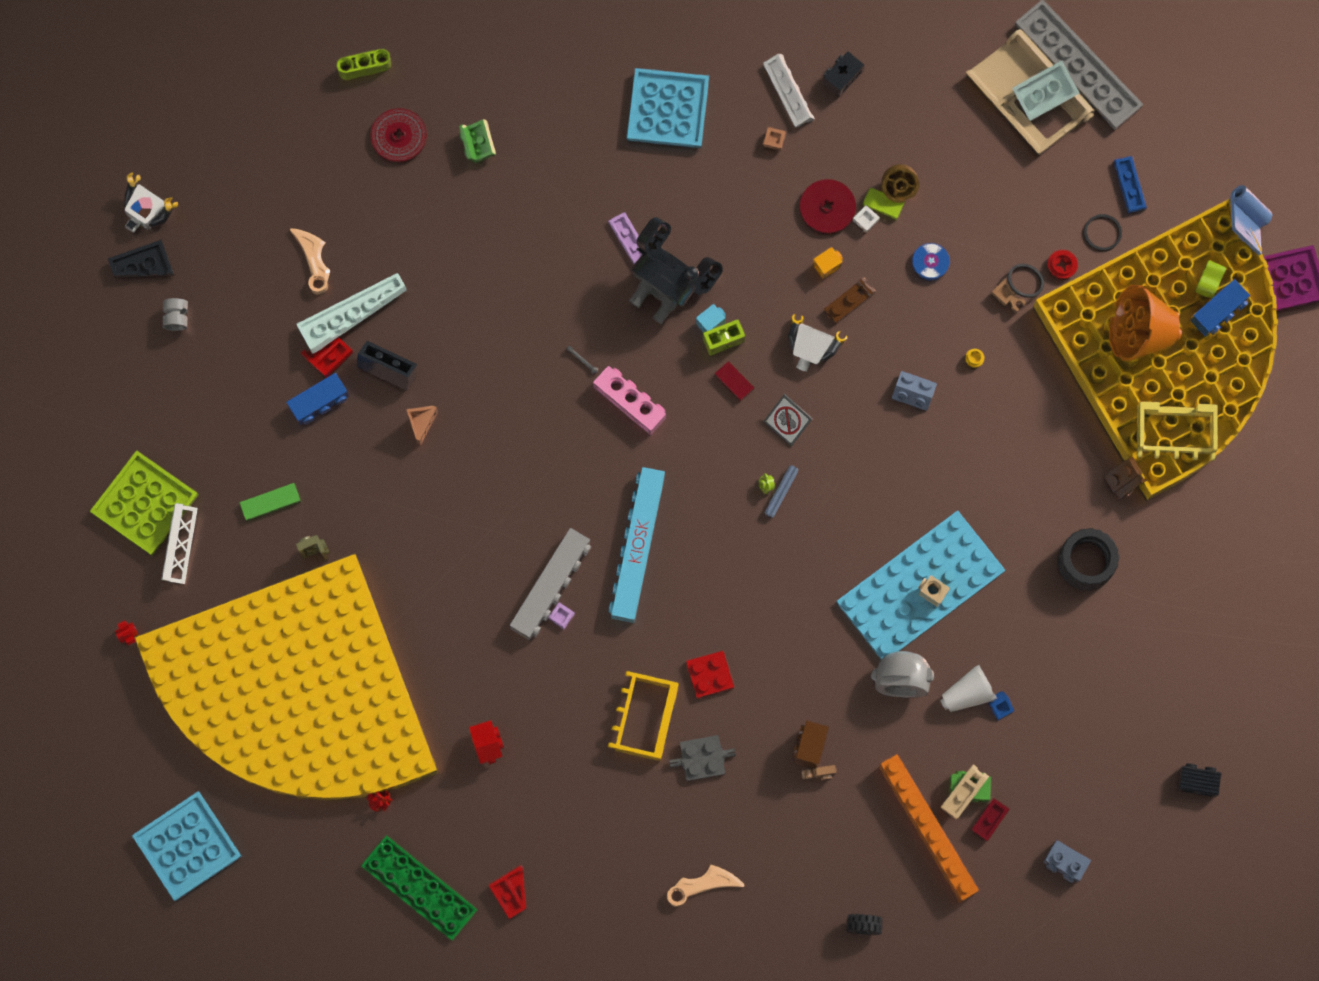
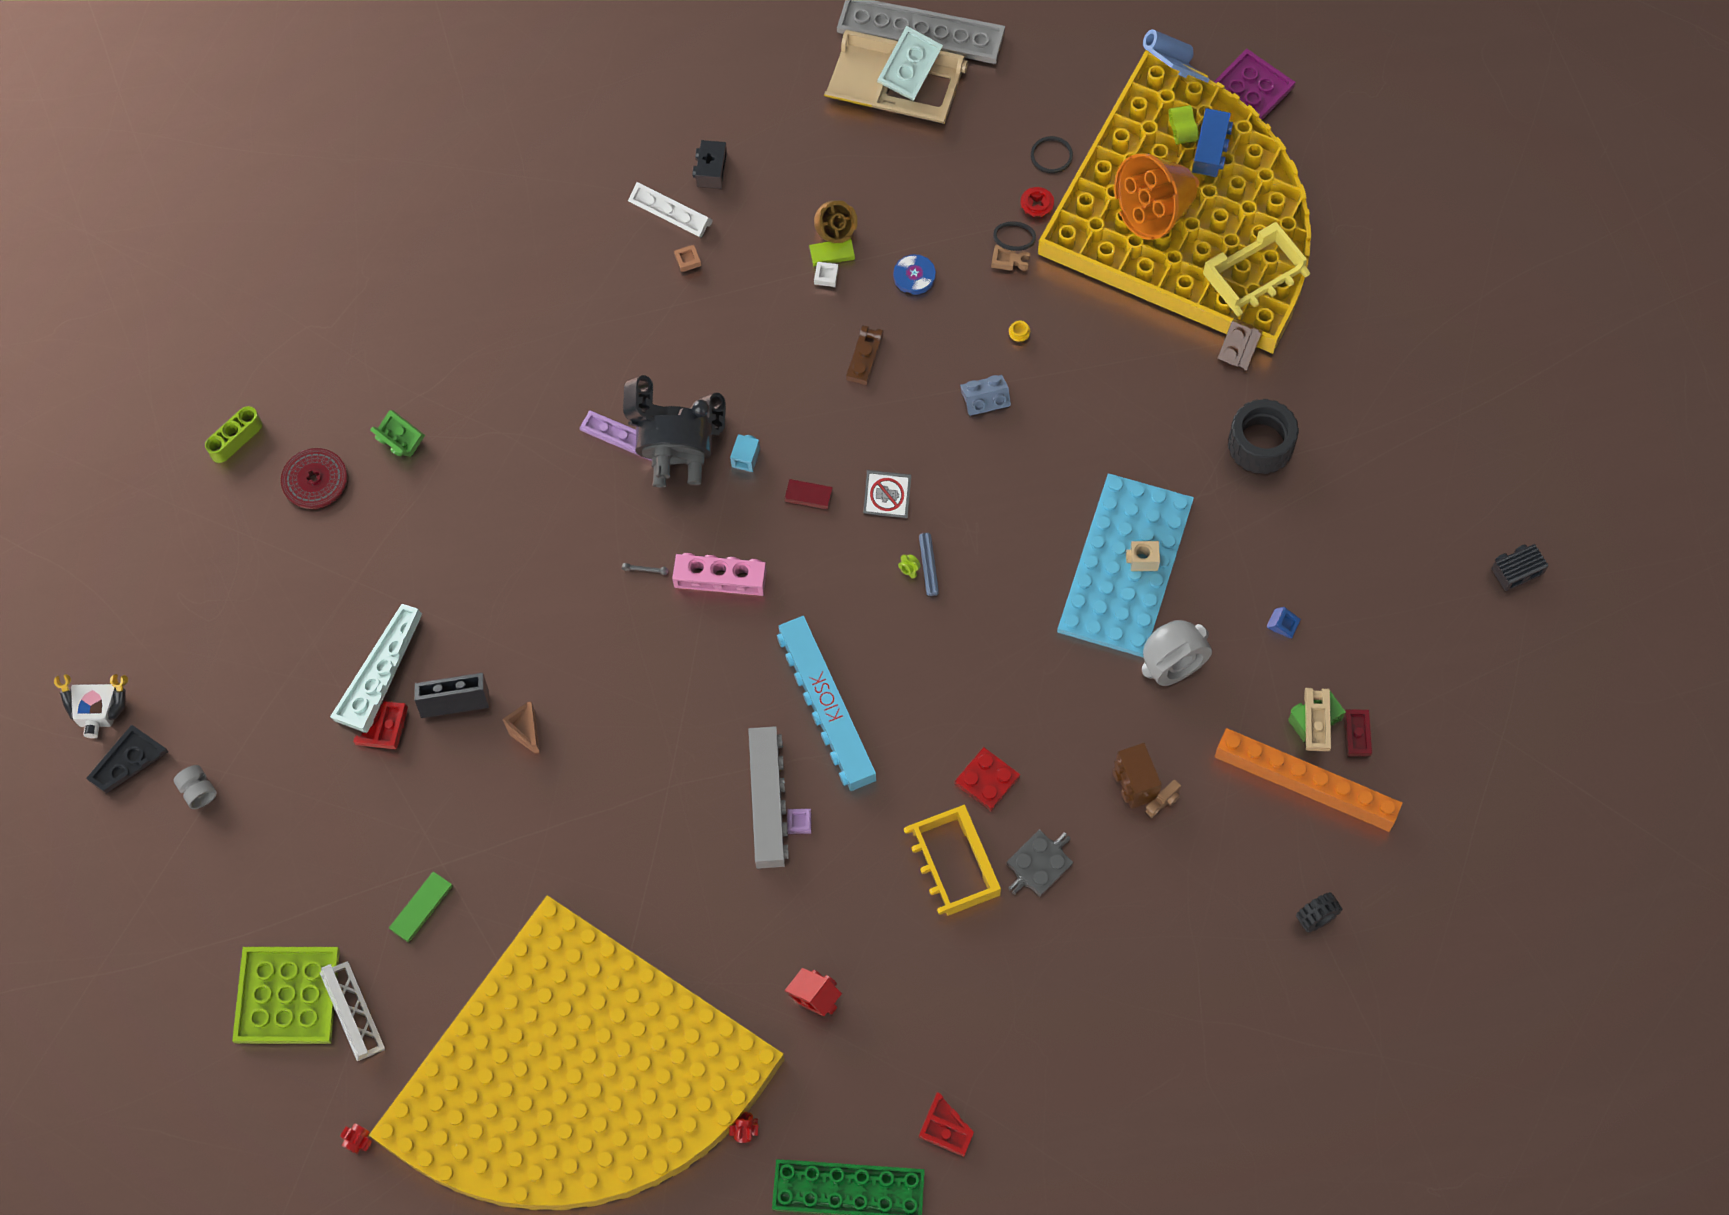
camera: 30 degrees left, 10 degrees down
blue brick [287,373,349,425] -> none
light nougat piece [290,229,330,295] -> none
olive bracket [296,535,330,561] -> none
medium azure plate [627,68,709,148] -> none
light nougat piece [667,865,744,907] -> none
lime brick [703,319,745,356] -> none
white torso [788,314,847,372] -> none
dark red piece [800,179,856,234] -> none
light orange brick [812,247,843,279] -> none
white cone [940,665,997,712] -> none
sand blue brick [1043,840,1091,883] -> none
blue tile [1113,156,1147,214] -> none

